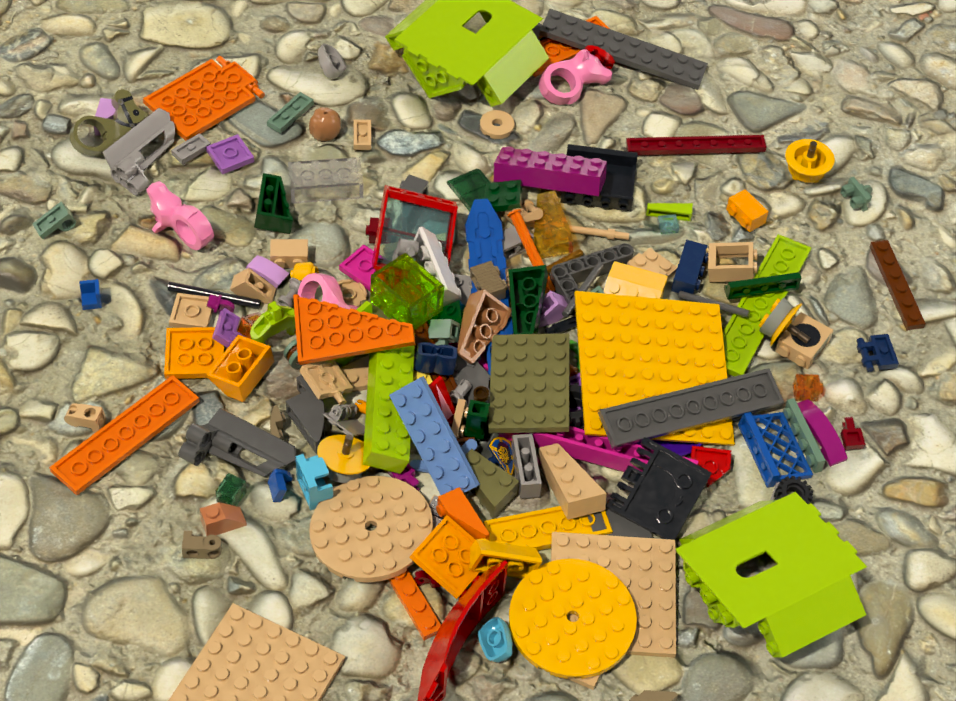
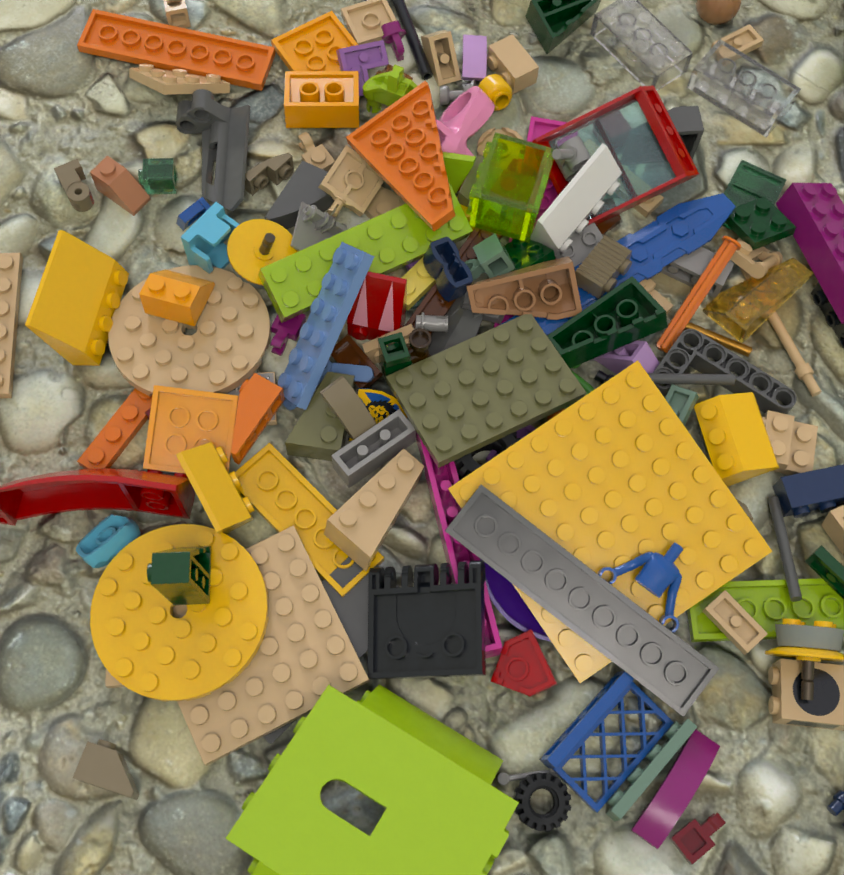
camera: 60 degrees right, 15 degrees up
clear orange brick [793,374,823,402] -> none
none -> yellow slope [25,230,129,366]
none -> tan plate [129,64,230,95]
none -> light orange slope [139,269,215,327]
none -> dark green wedge [147,546,211,605]
none -> tan plate [298,132,335,172]
none -> dark tan slope [320,376,376,440]
none -> blue piece [597,542,684,632]
none -> clear brick [687,39,801,137]
none -> tan plate [702,590,768,655]

